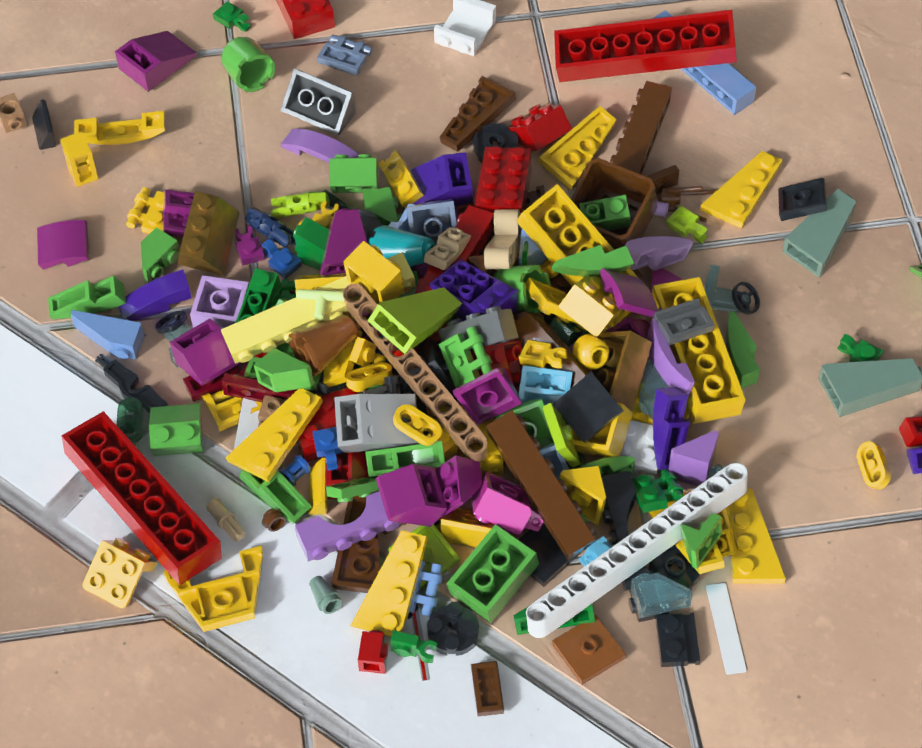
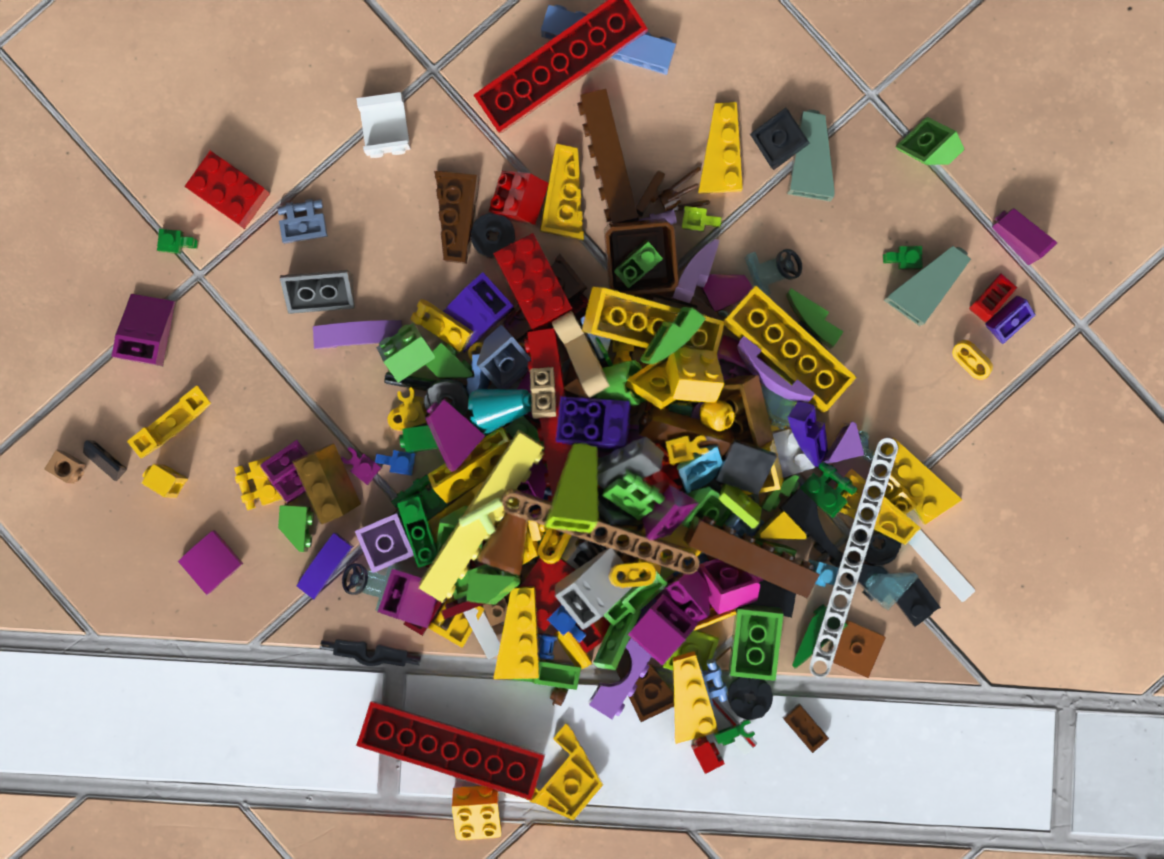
camera: 35 degrees left, 30 degrees up
bright green slope [48,276,126,319] -> none
medium blue slope [71,310,145,360] -> none
clear green plate [116,398,144,444] -> none
bright green slope [149,403,204,457] -> none
tan axle [206,498,245,542] -> none
bright green cylinder [221,37,276,92] -> none
dark blue hinge [245,207,296,247] -> none
lime hinge [271,192,330,218] -> none
sand green cone [309,576,342,614] -> none
yellow brick [343,241,405,305] -> none
magenta slope [600,268,658,317] -> none
dark grey plate [654,298,715,345] -> none
bright green slope [681,513,722,569] -> none

